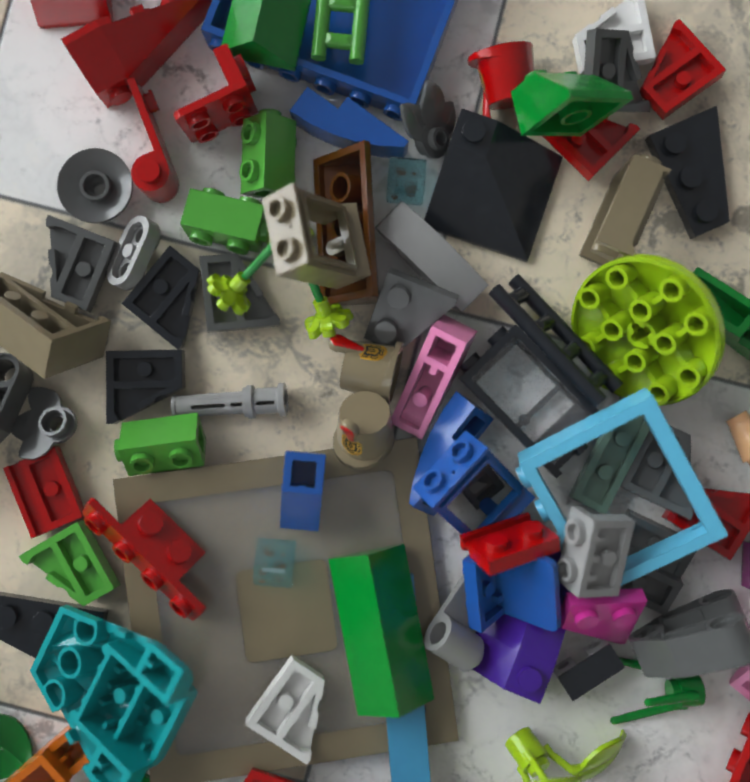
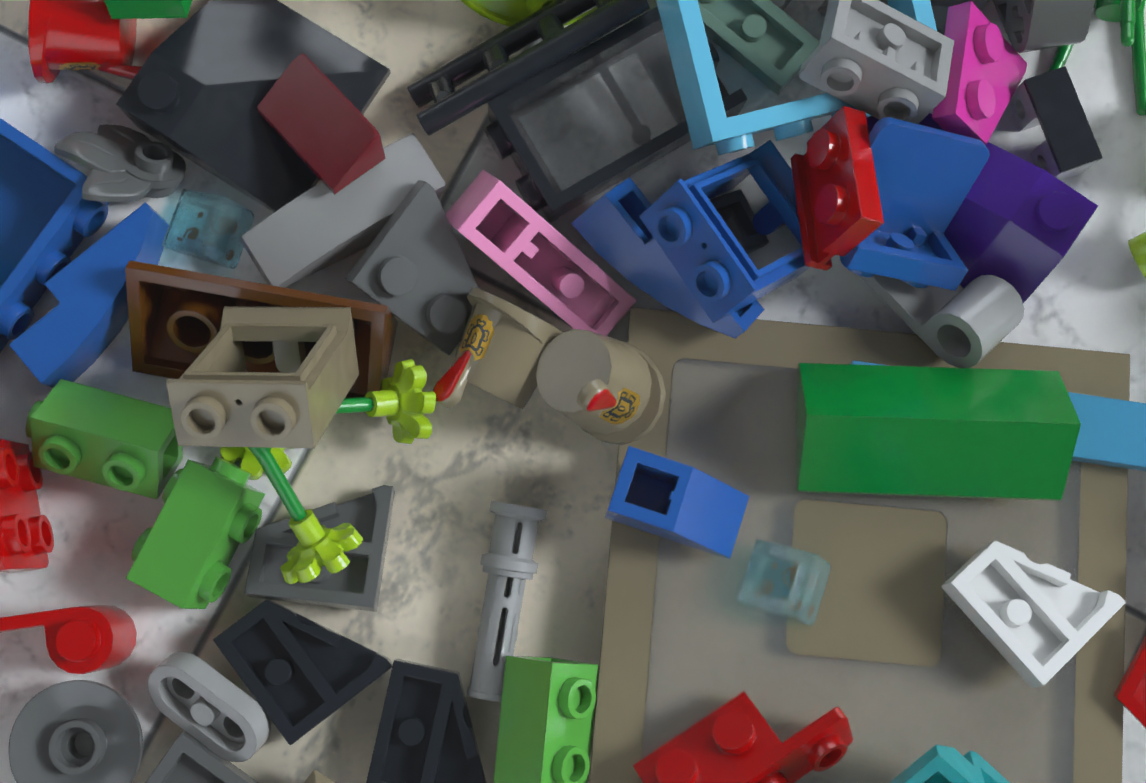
camera: 85 degrees left, 5 degrees down
none -> dark red slope [257,53,386,195]

